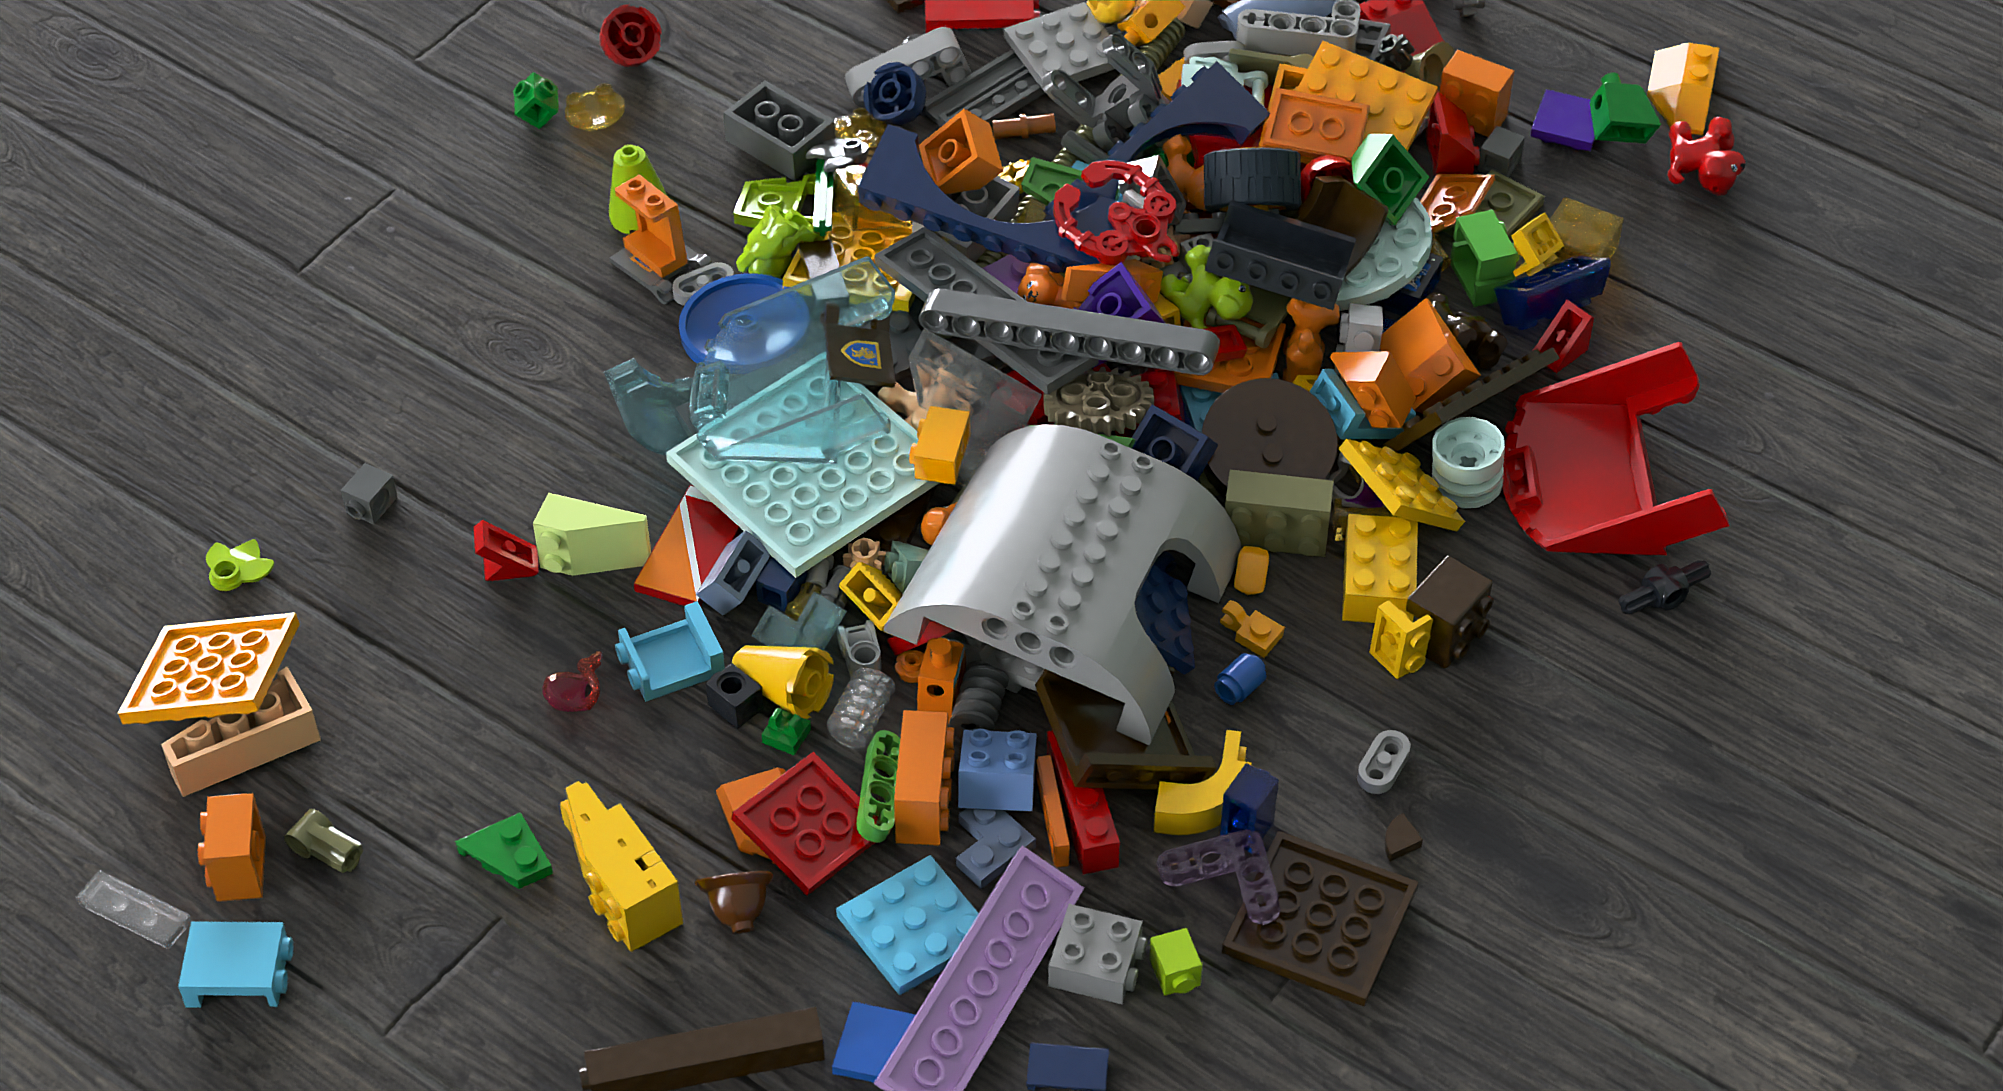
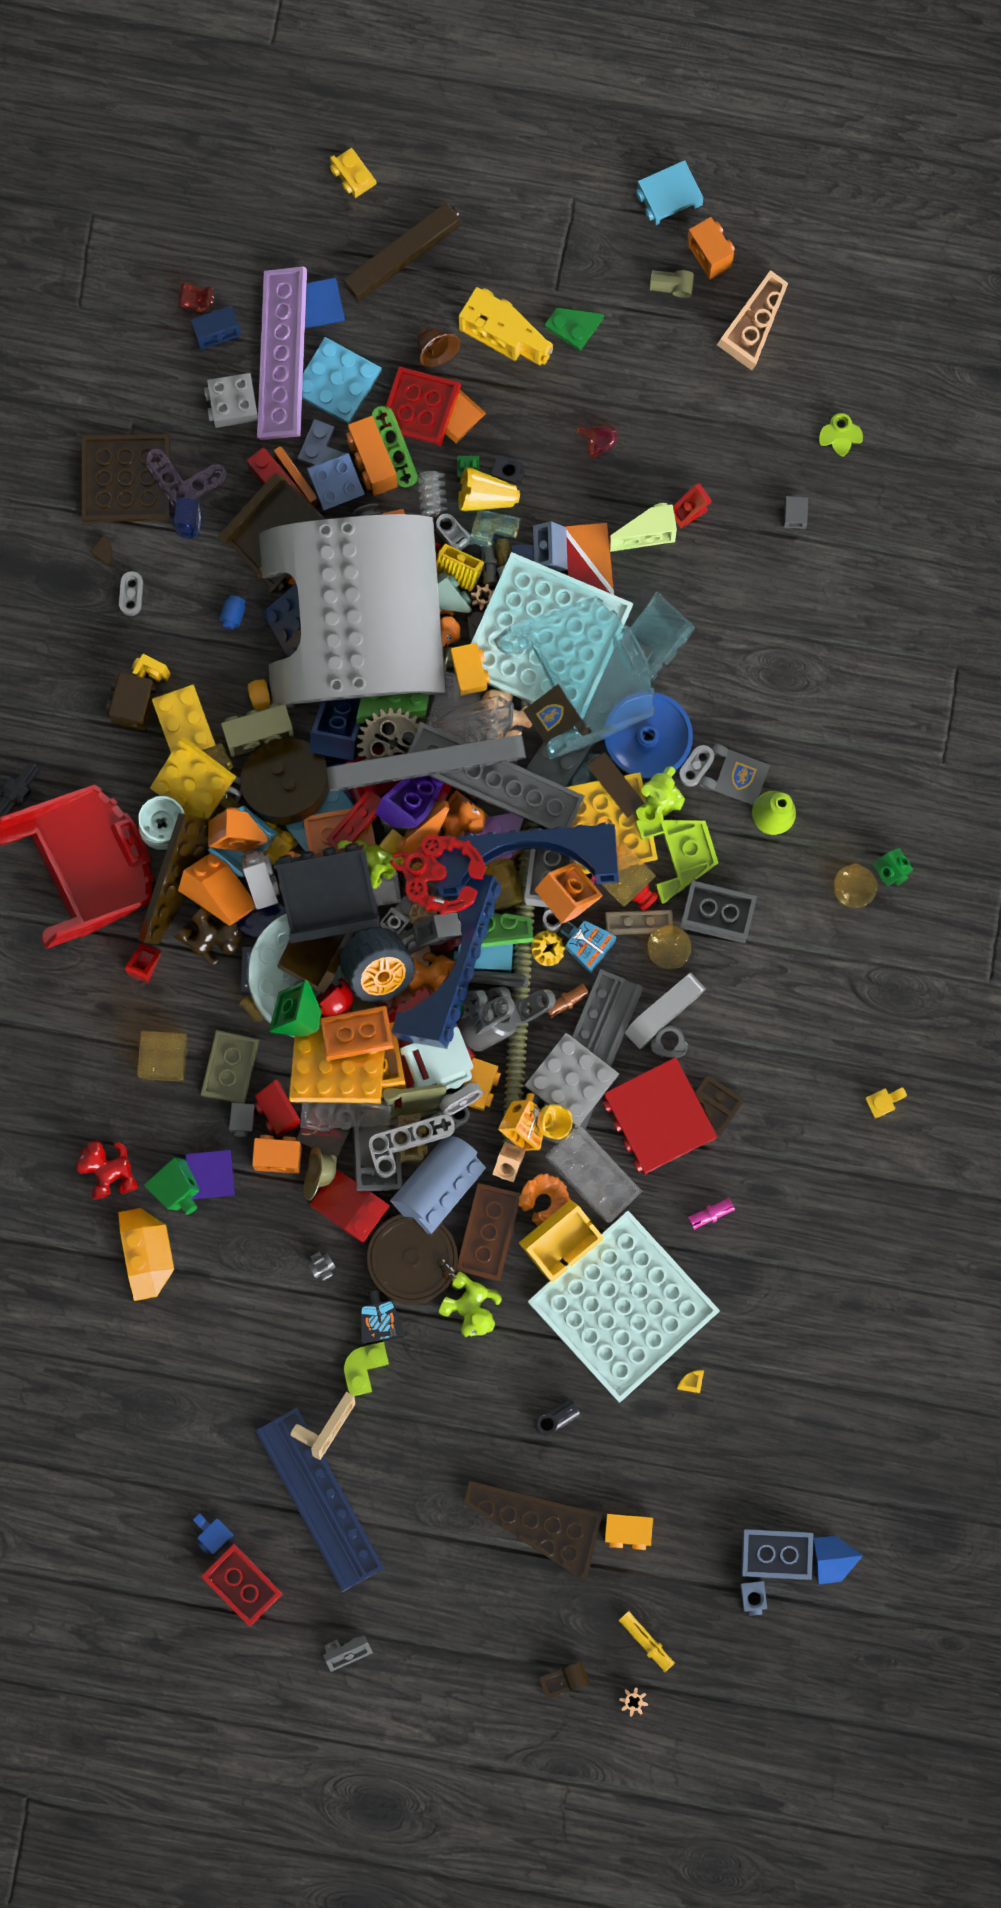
camera: 155 degrees right, 30 degrees up
clear tile [75,870,192,949] -> none
light orange plate [118,613,300,725] -> none
red cylinder [599,5,662,67] -> none
orange panel [615,174,688,278] -> none
medium azure panel [615,601,725,702] -> none
plate [806,139,869,172] -> none
axle [813,158,835,236] -> none
dark blue cylinder [863,62,927,126] -> none
lime brick [1149,928,1202,996] -> none
yellow arch [1154,730,1252,835] -> none
light orange plate [1220,600,1285,658] -> none
pearl dark grey gear [1375,34,1415,72] -> none
orange tile [1420,174,1495,233] -> none
bright green piece [1450,210,1519,307] -> none
clear blue slope [1494,256,1611,330] -> none
yellow bracket [1511,212,1564,277] -> none

